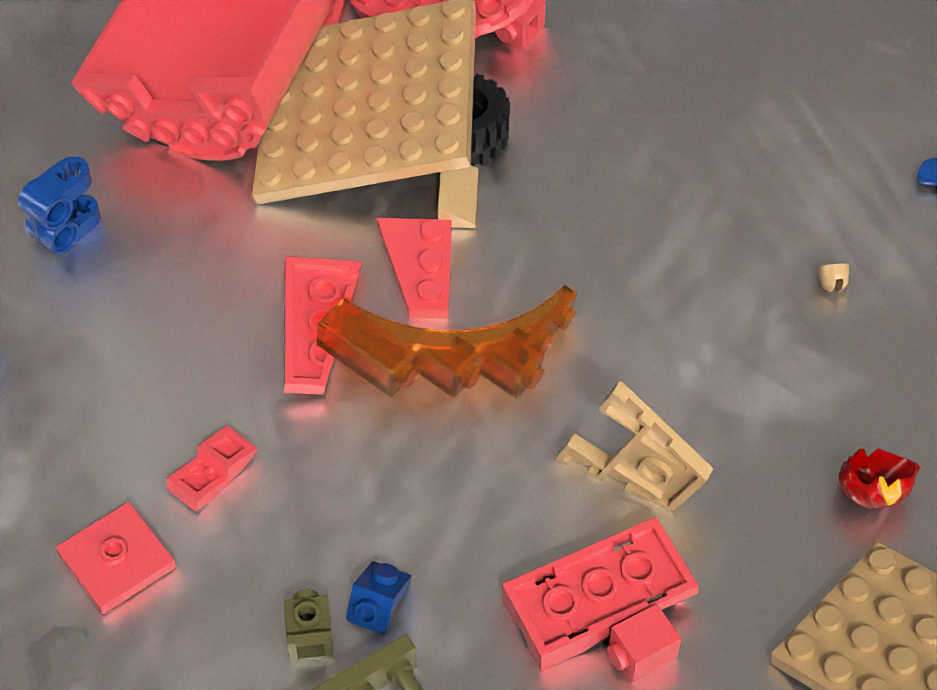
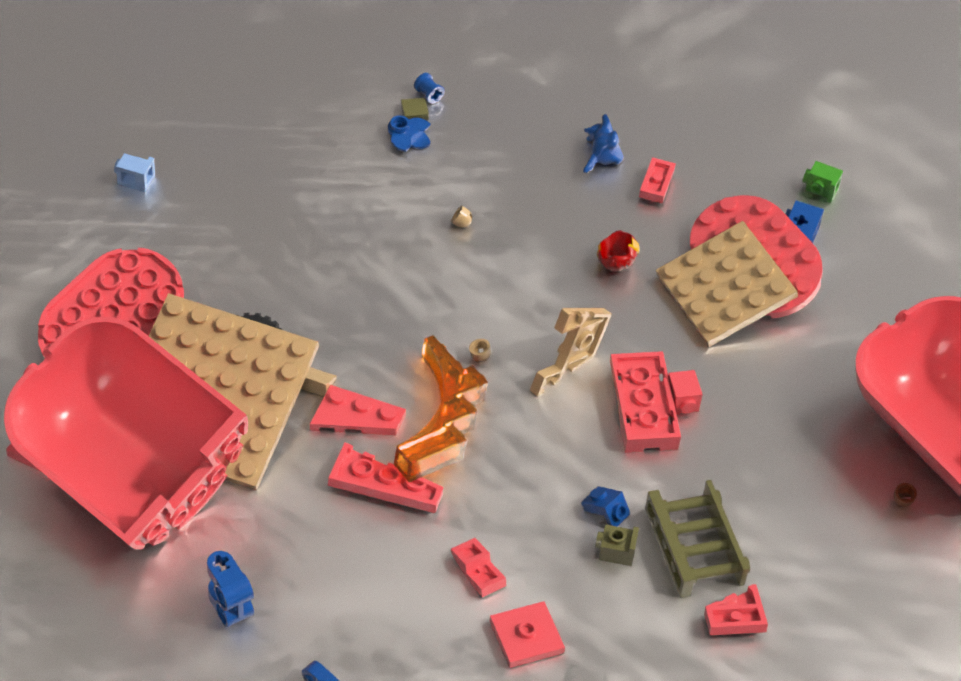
camera: 75 degrees left, 5 degrees down
none -> tan hinge [469,339,491,362]

